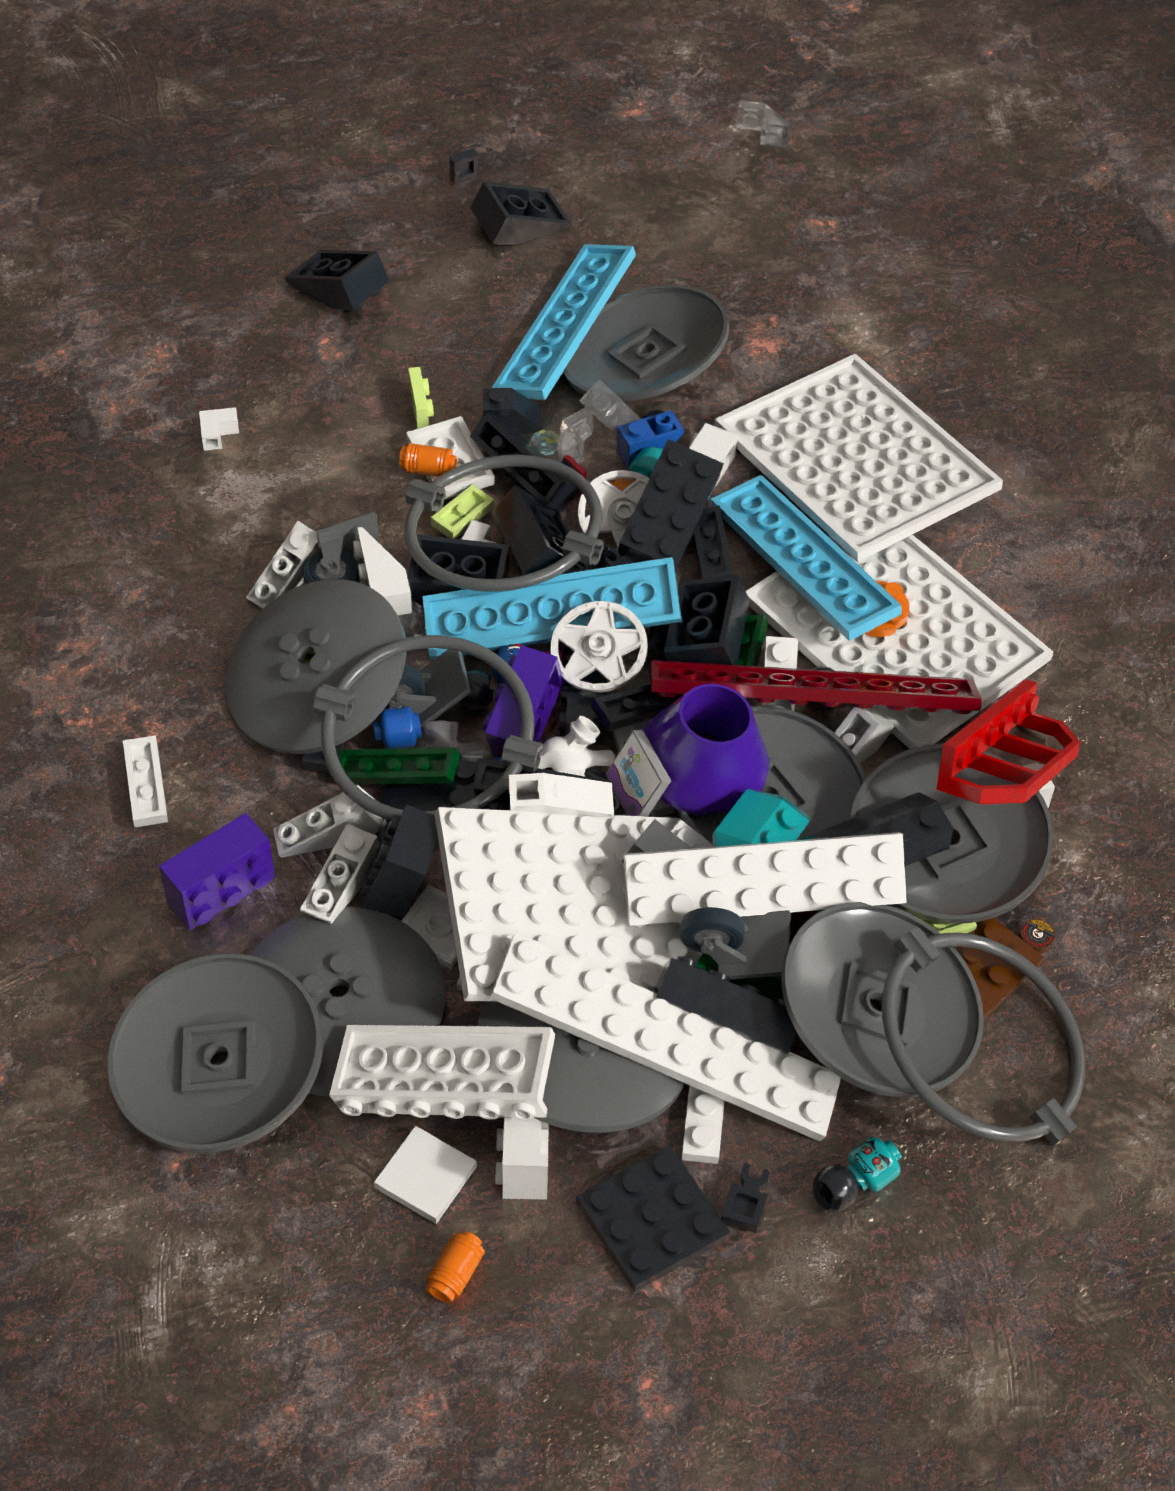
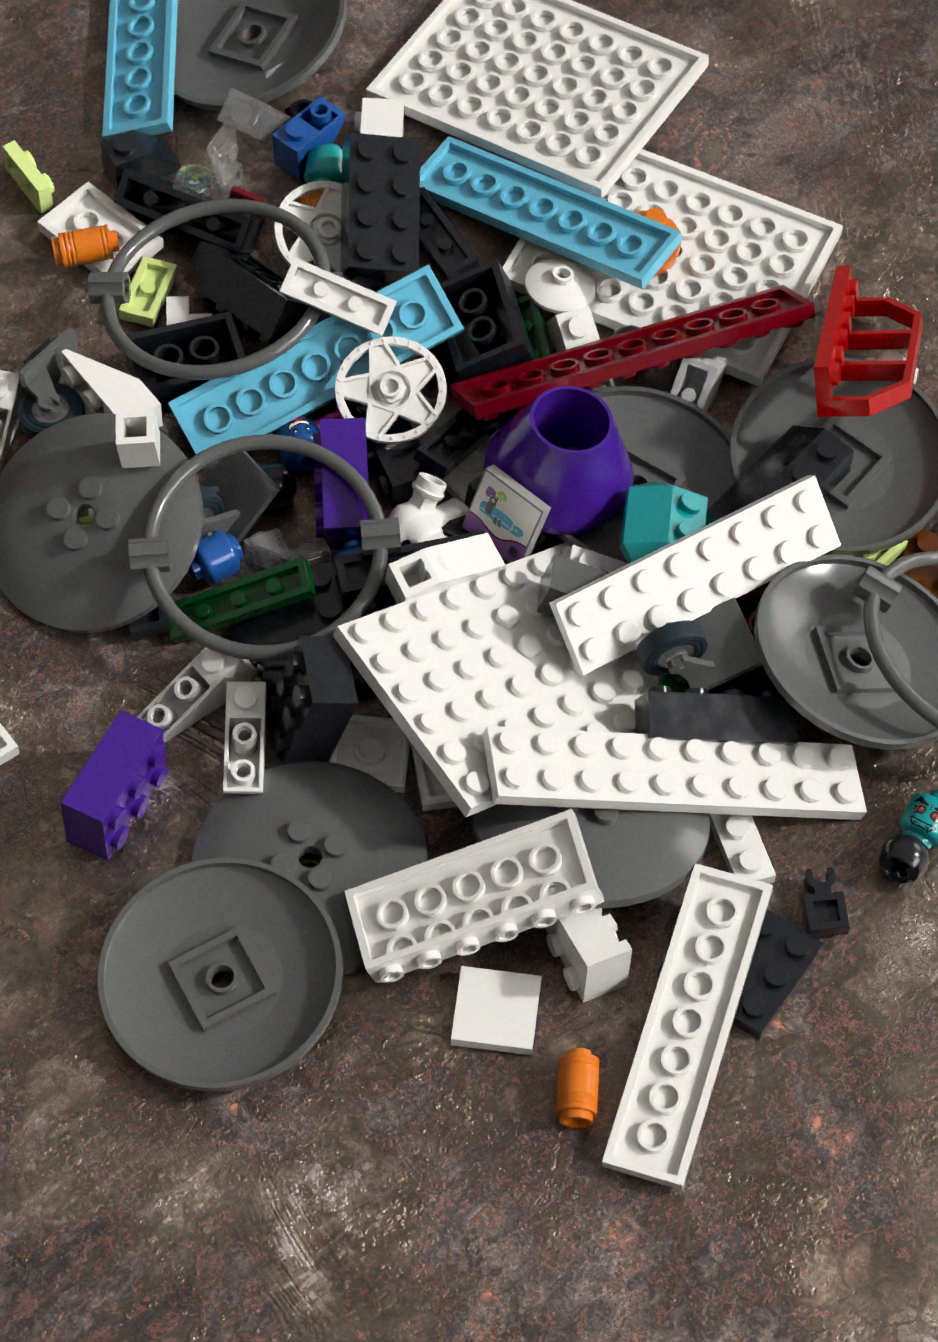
camera: 25 degrees left, 5 degrees up
none -> white brick [116,409,160,468]
none -> white plate [279,257,397,337]
none -> white dish [524,259,596,314]
none -> white plate [602,863,773,1190]

